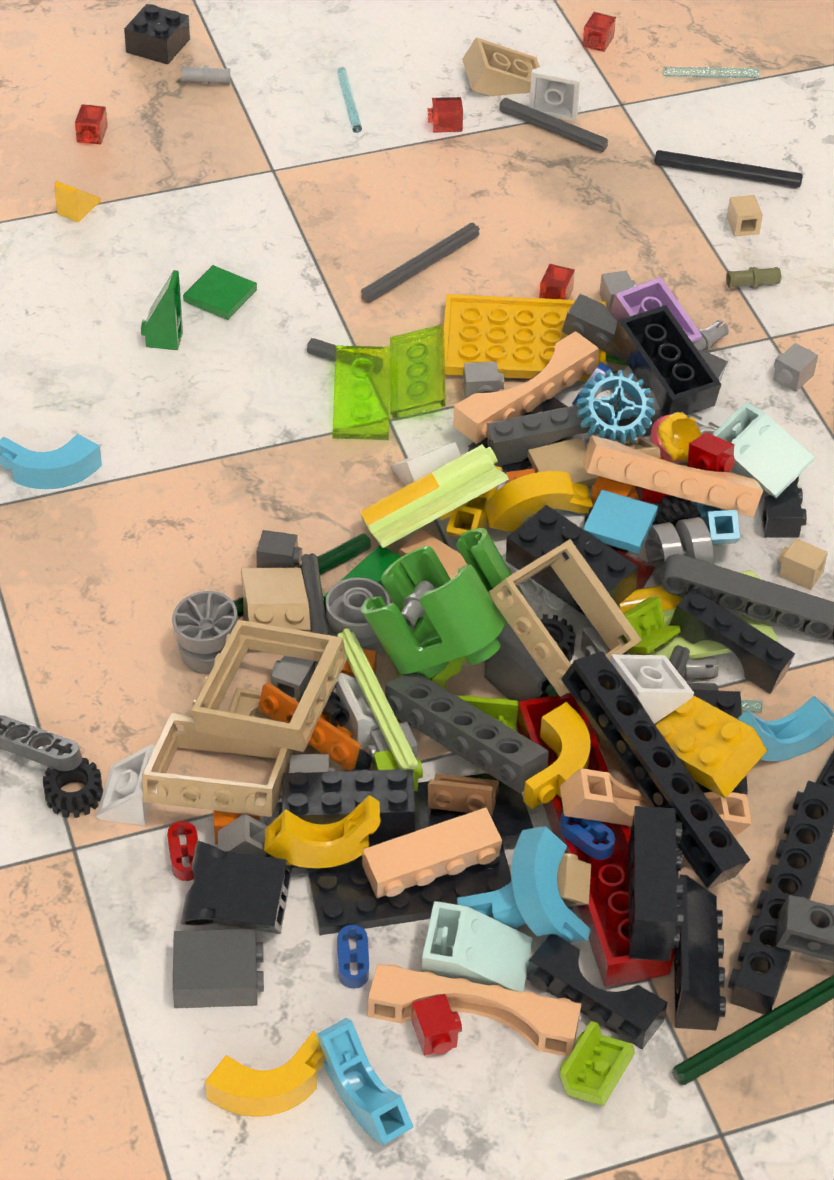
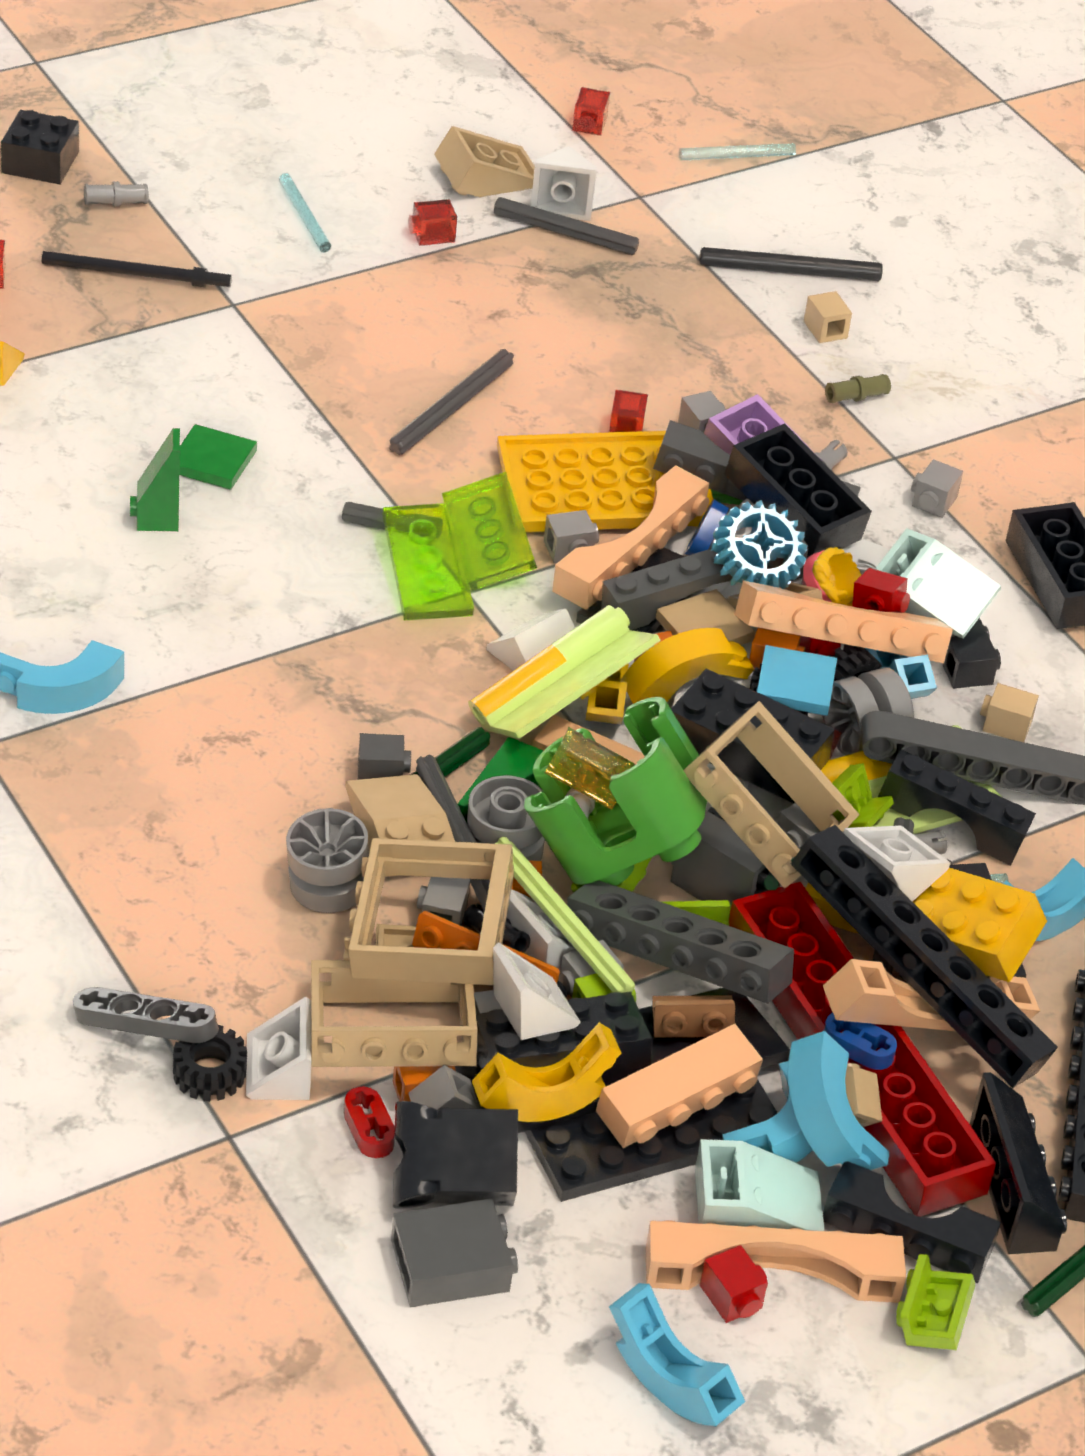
camera: 15 degrees left, 5 degrees down
yellow arch [205,1031,326,1117] -> none
blue beam [337,925,369,989] -> none
yellow arch [523,702,590,809] -> none
black brick [628,806,684,961] -> none
none -> black bar [42,251,232,287]
none -> white slope [493,942,581,1040]
none -> clear yellow brick [544,727,636,810]

